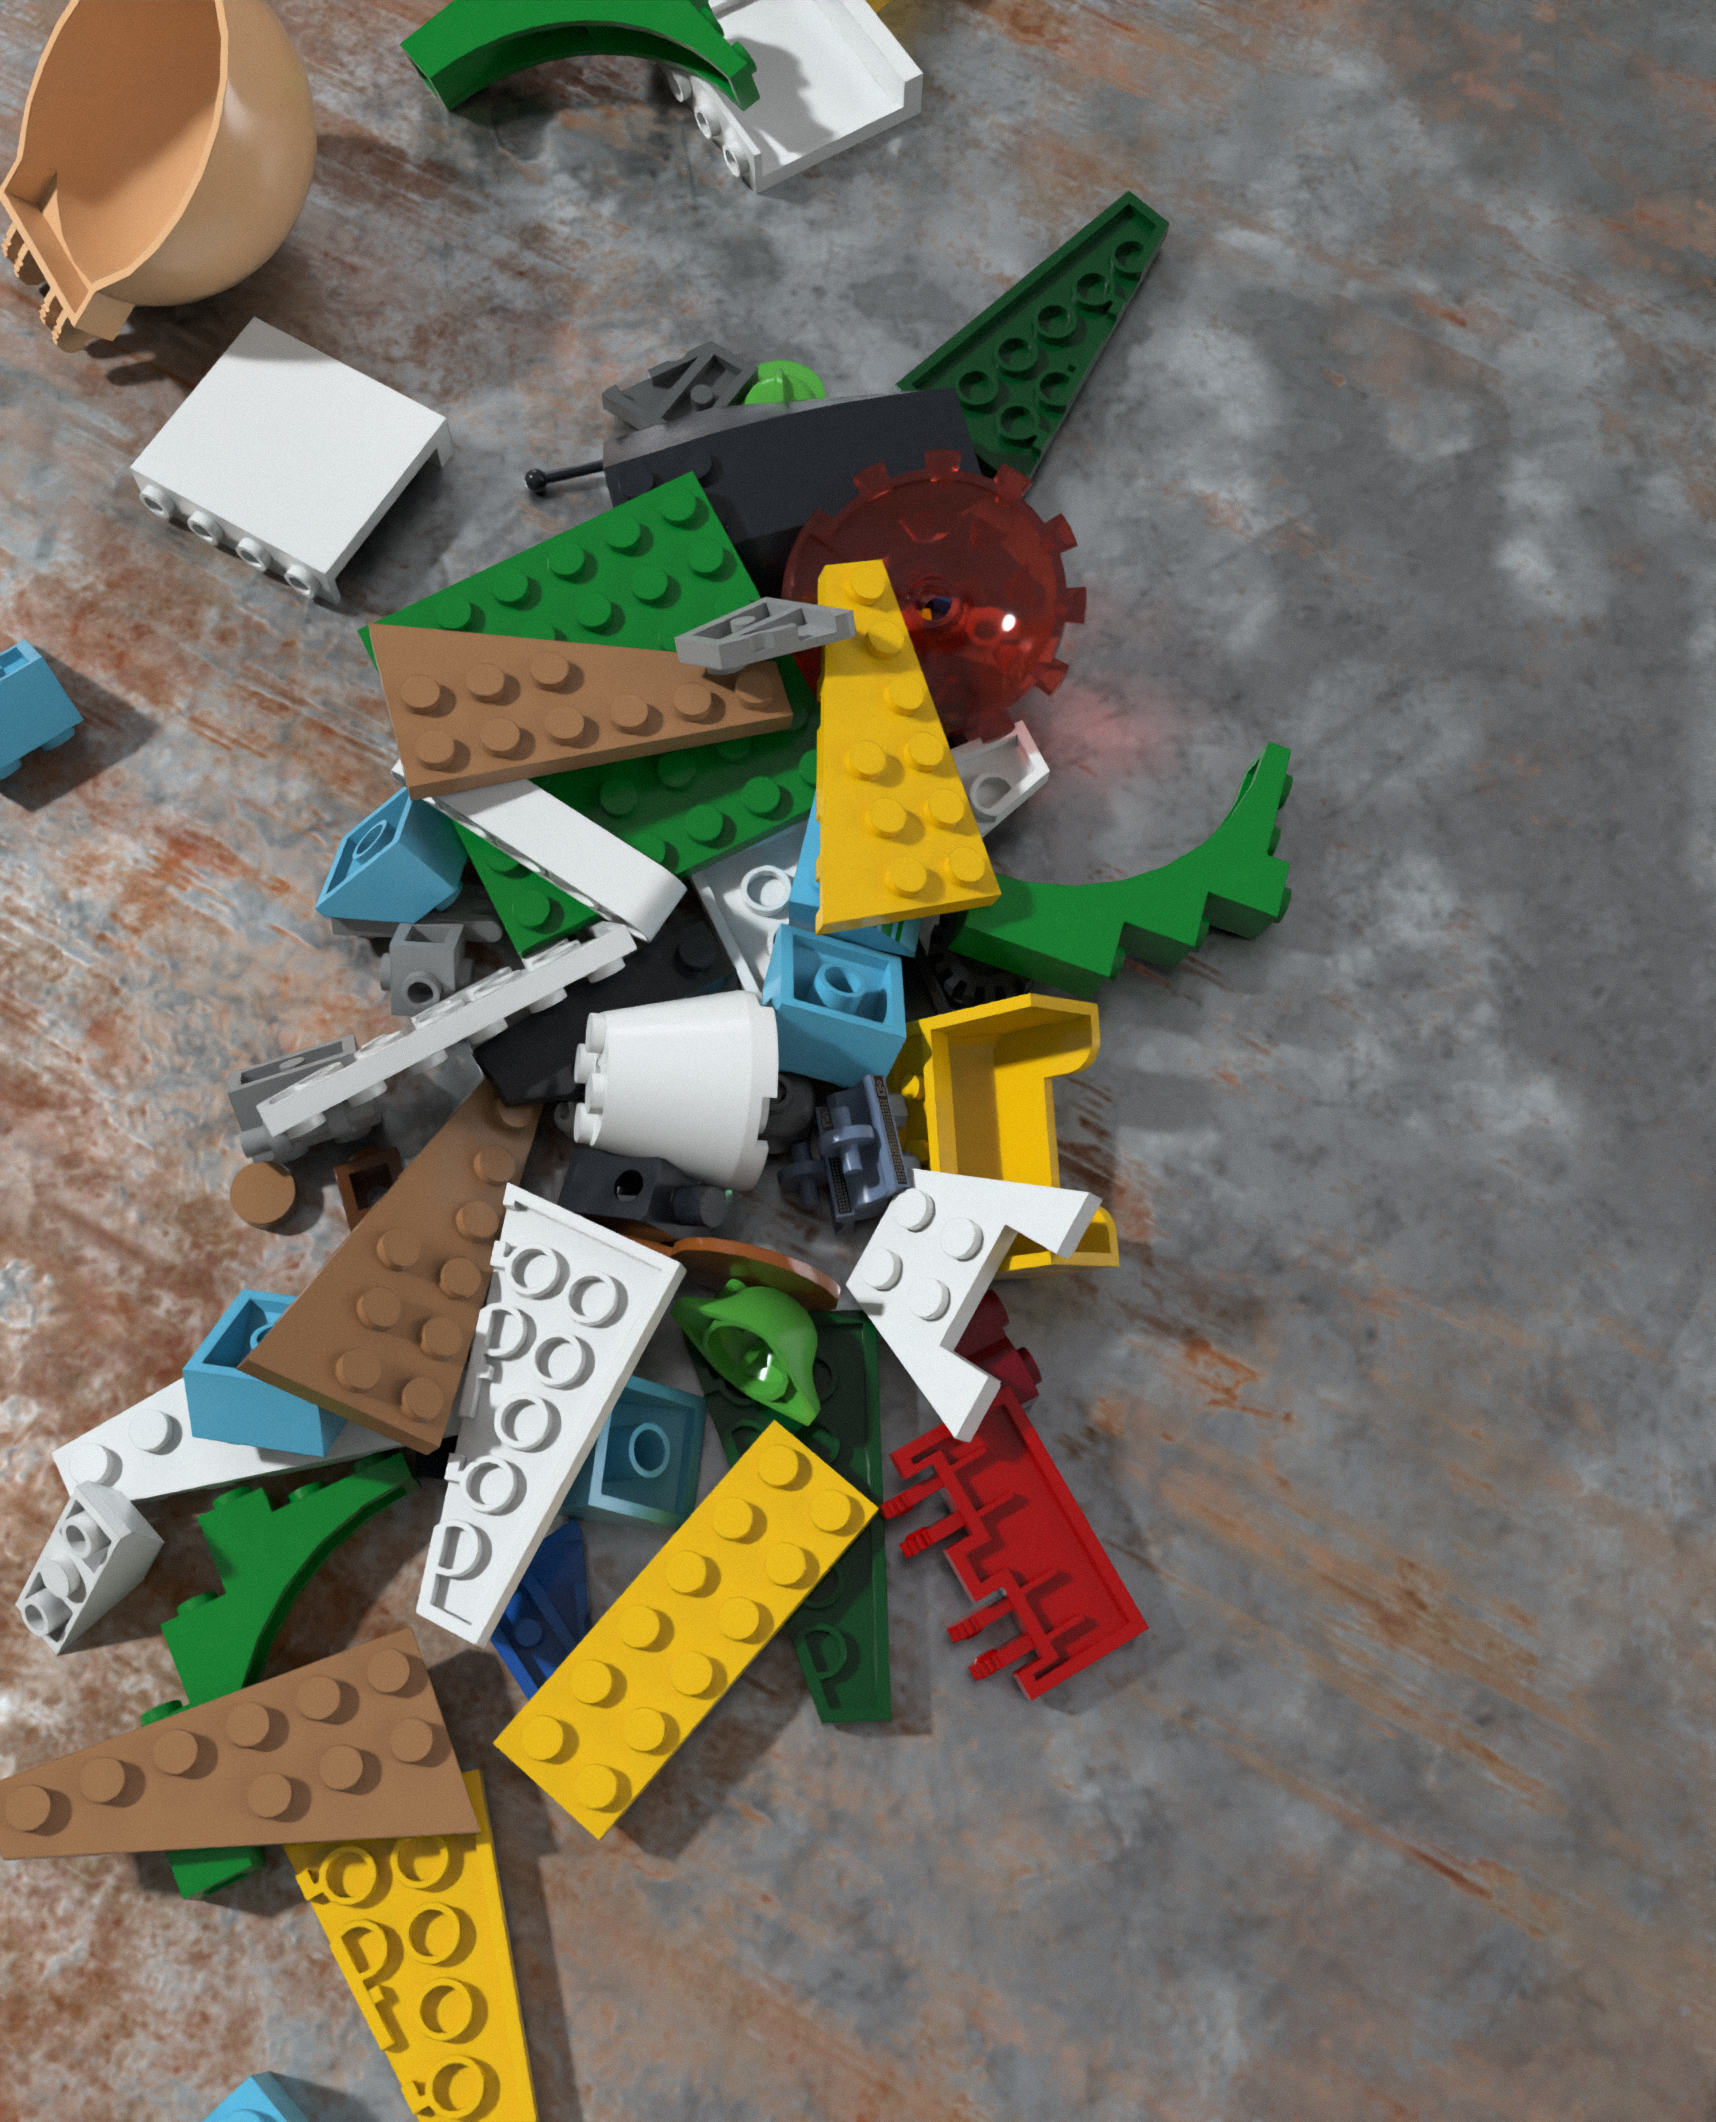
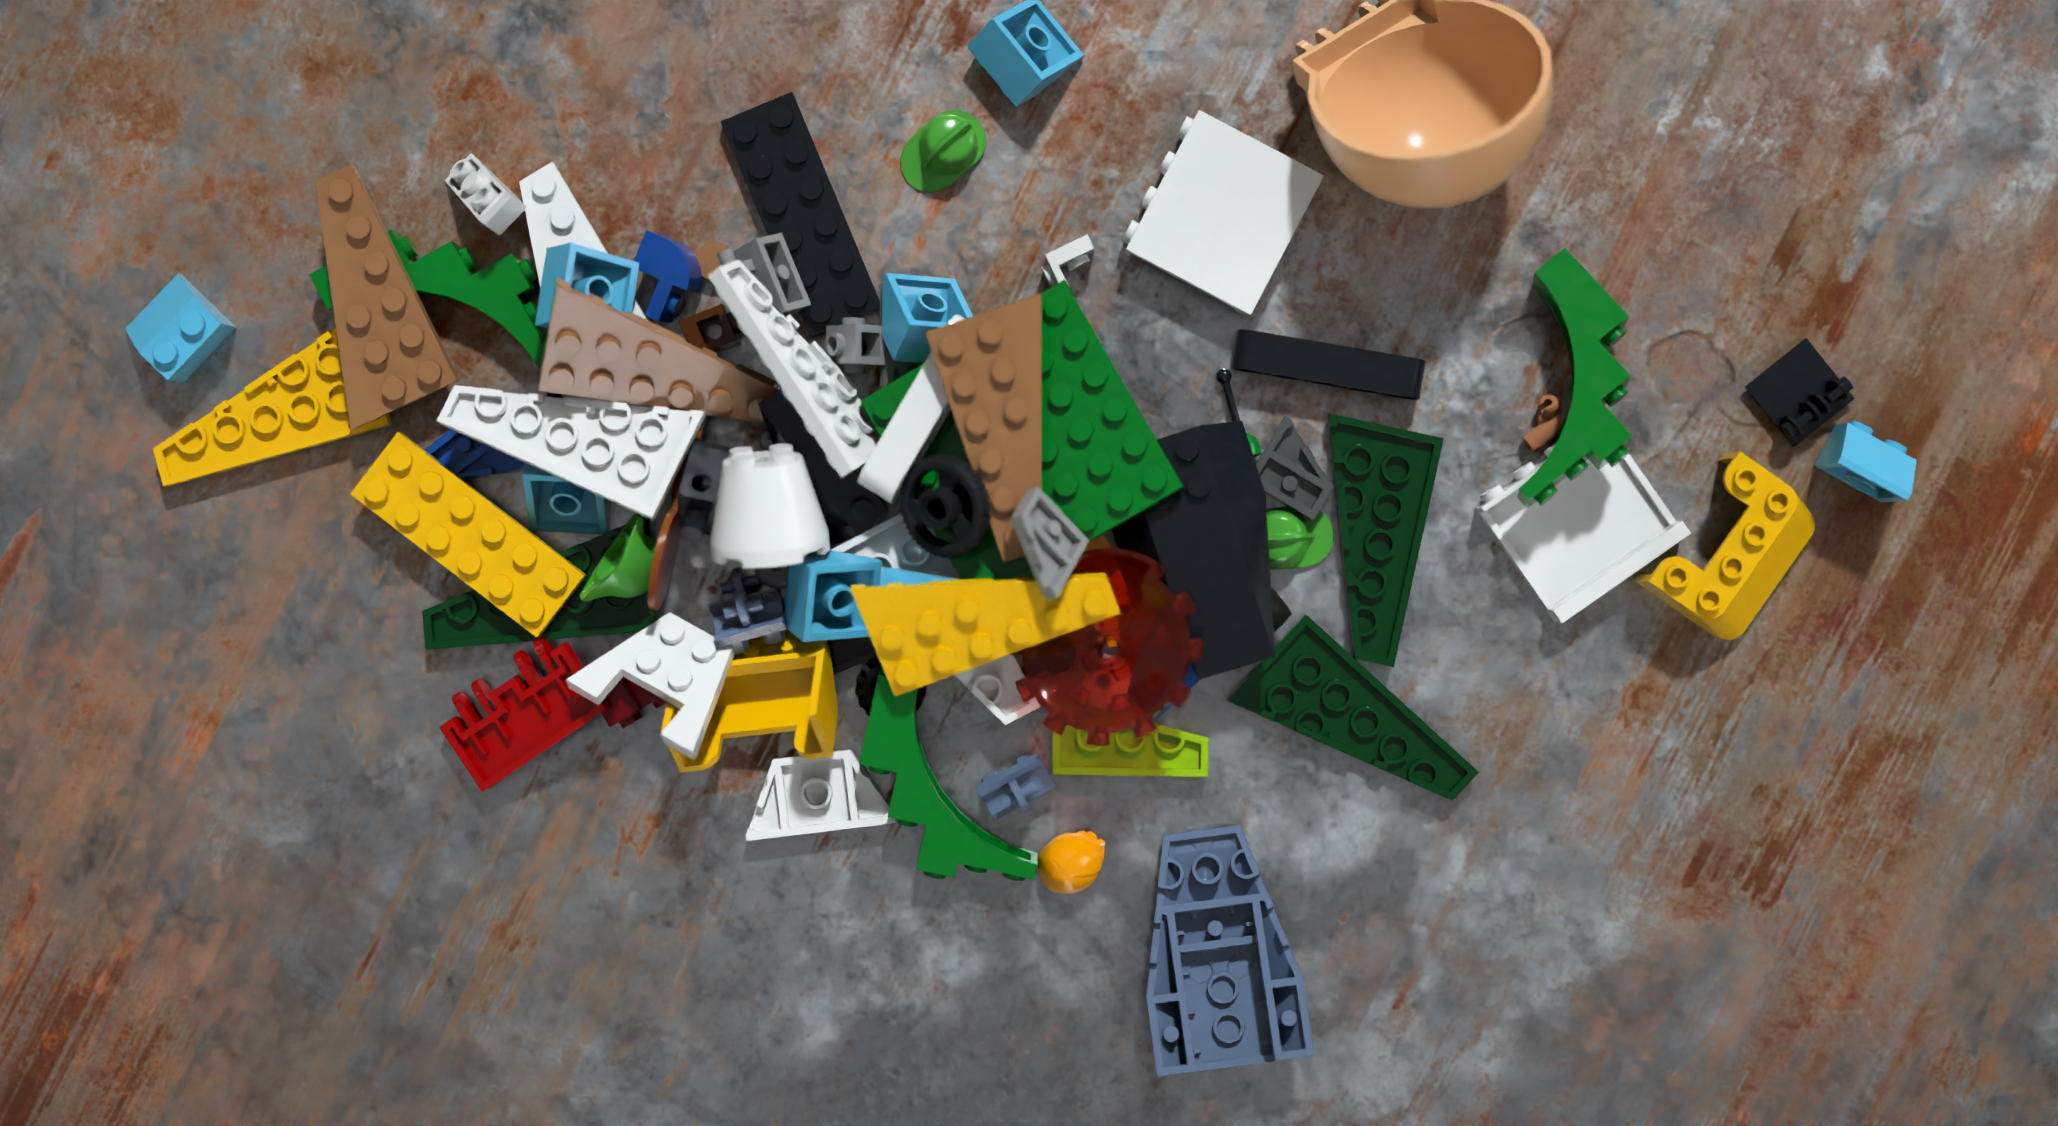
camera: 90 degrees right, 20 degrees up
none -> blue brick [634,230,703,323]
none -> black plate [720,92,880,338]
none -> white wing [746,749,896,841]
none -> bright green piece [900,110,986,193]
none -> black wheel [900,454,991,558]
none -> sand blue hips [975,752,1056,821]
none -> light orange hair [1037,831,1106,894]
none -> white bracket [1041,234,1094,287]
none -> lime wing [1052,696,1209,777]
none -> sand blue wedge [1146,825,1315,1077]
none -> black beam [1231,329,1426,400]
none -> dark green wing [1328,413,1444,667]
none -> nougat arm [1522,395,1563,453]

